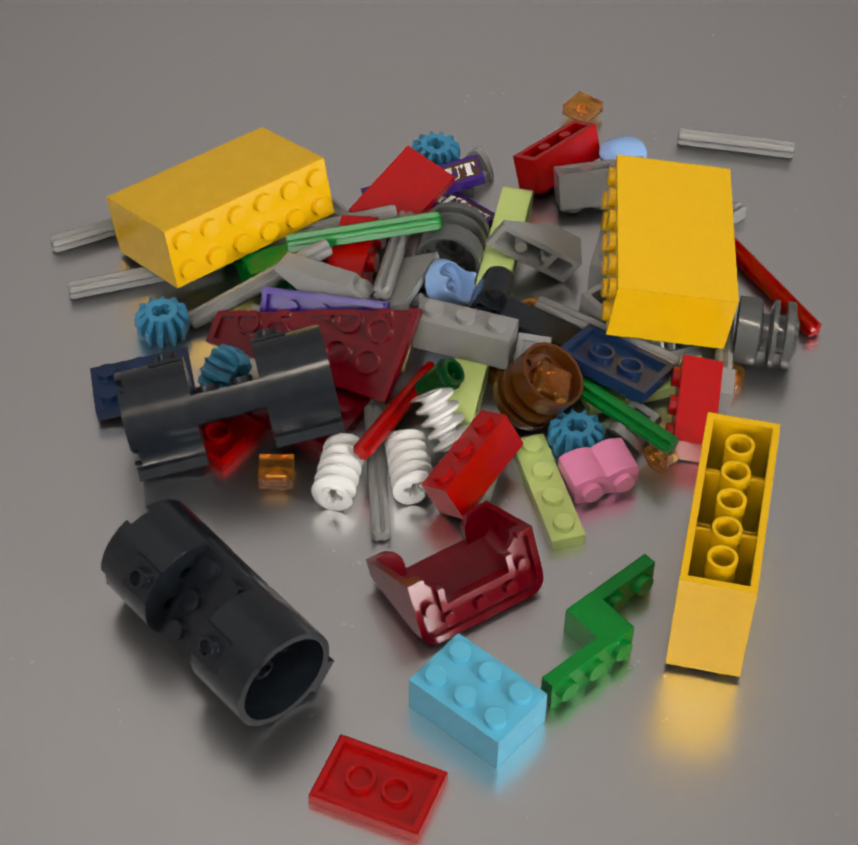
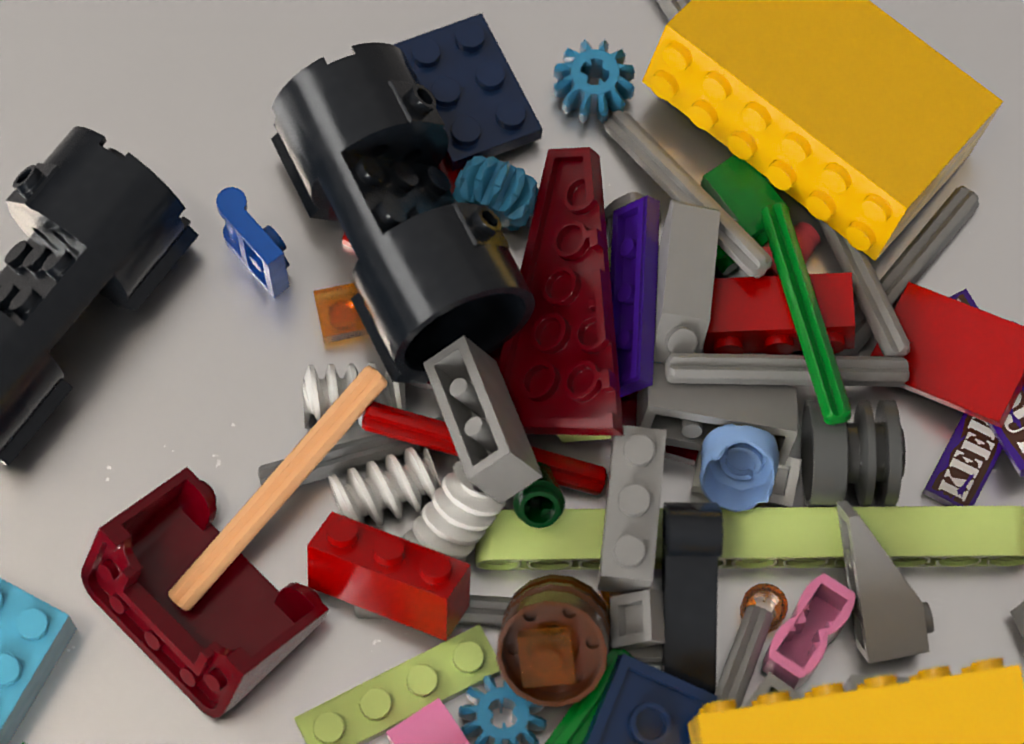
camera: 75 degrees right, 25 degrees up
none -> light nougat axle [168,366,388,611]
none -> blue plate [216,187,290,298]
none -> light grey brick [423,335,543,504]
none -> bright pink brick [762,573,856,690]

